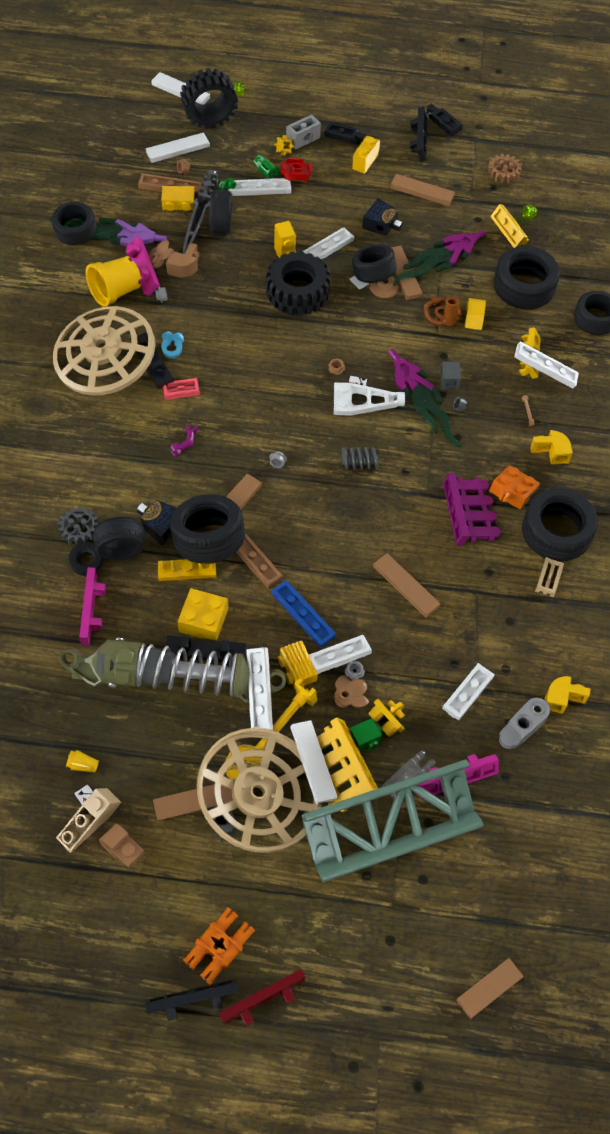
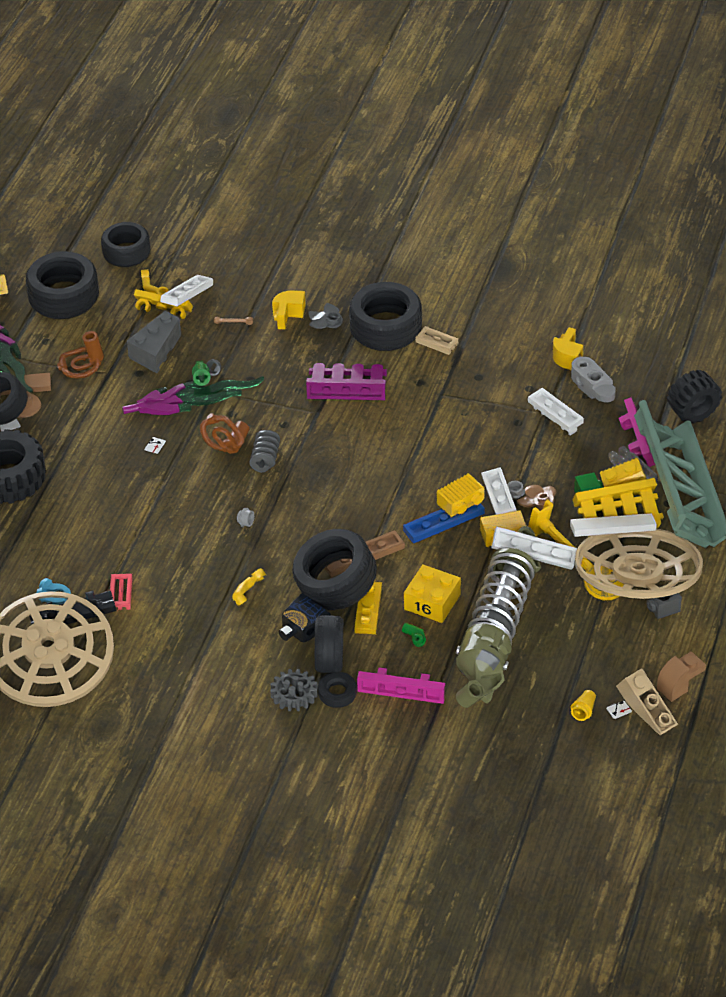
camera: 75 degrees left, 15 degrees down
medium nougat tile [153,779,236,821] -> none
black hinge [166,635,246,663] -> none
magenta arm [170,423,197,456] -> none
medium nougat tile [226,474,262,509] -> none
medium nougat plate [328,359,345,375] -> none
white plate [334,383,405,415] -> none
yellow hips [368,699,405,737] -> none
medium nougat tile [373,553,440,618] -> none
dark grey brick [440,361,461,389] -> none
yellow brick [464,298,486,330] -> none
orange plate [489,465,540,510] -> none
none -> dark grey wedge [127,310,181,373]
none -> yellow arm [141,269,169,295]
none -> green hinge [192,361,211,386]
none -> dark orange piece [200,413,250,454]
none -> yellow arm [232,568,266,606]
none -> dark grey plate [309,303,343,329]
none -> green arm [402,622,426,647]
none -> yellow brick [437,473,485,517]
none -> yellow brick [600,458,647,487]
none -> black tyre [667,370,722,424]

